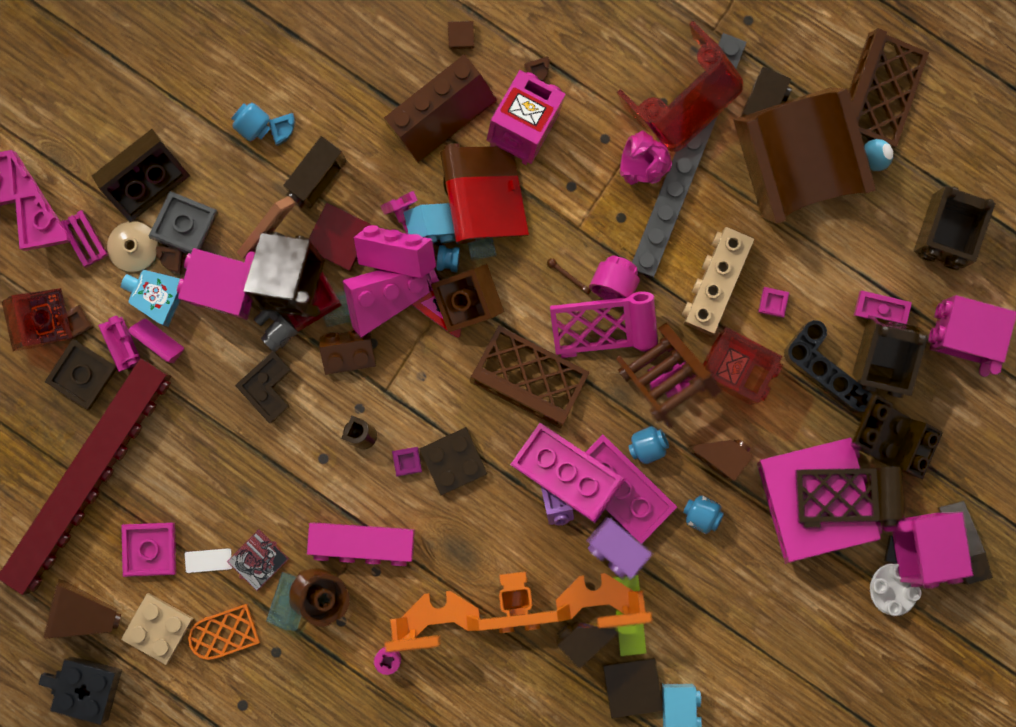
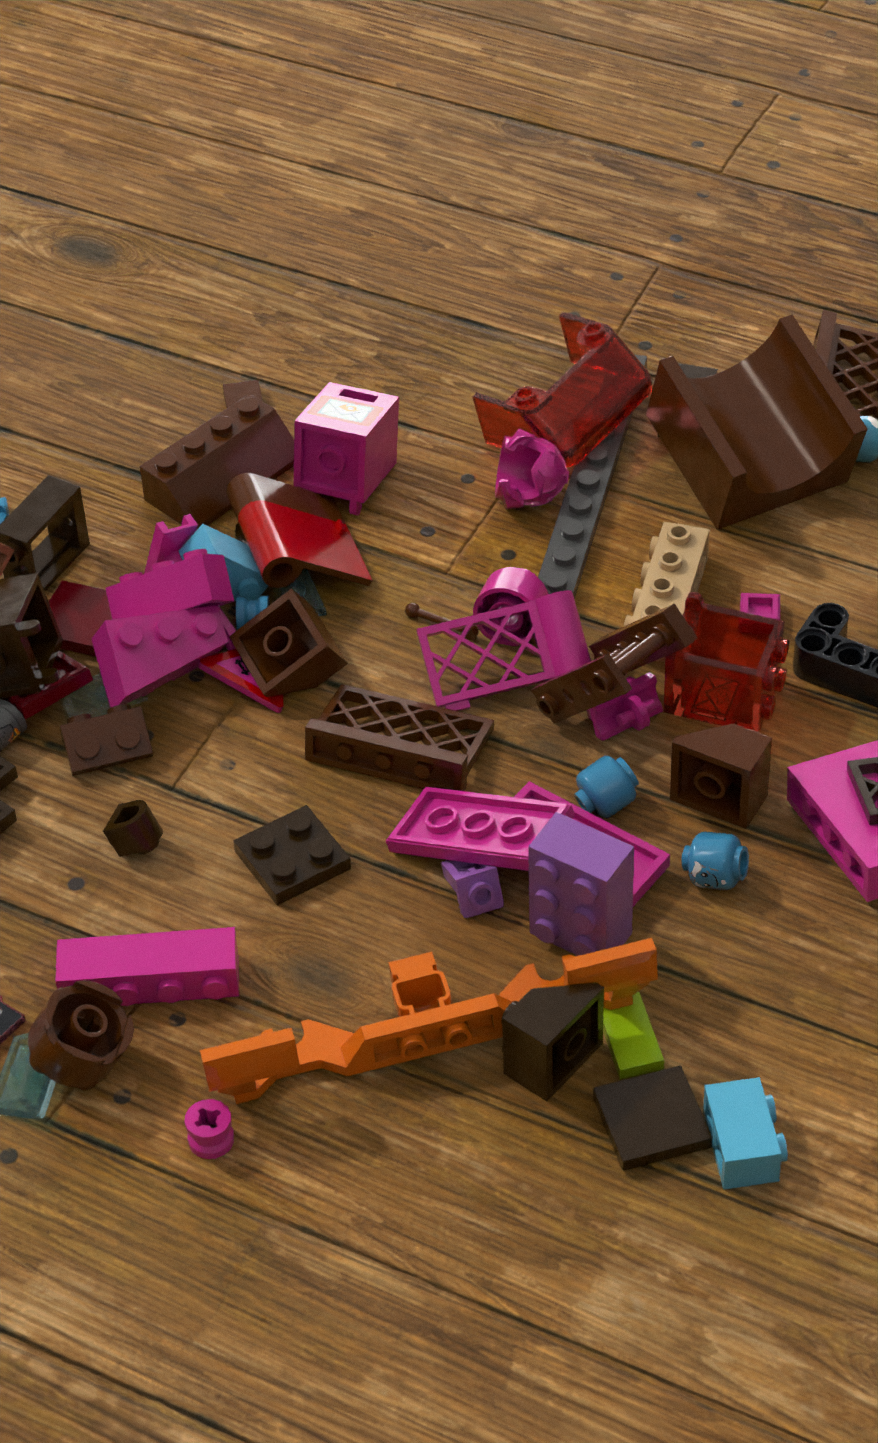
camera: 10 degrees left, 40 degrees down
magenta tile [392,447,422,477] -> none

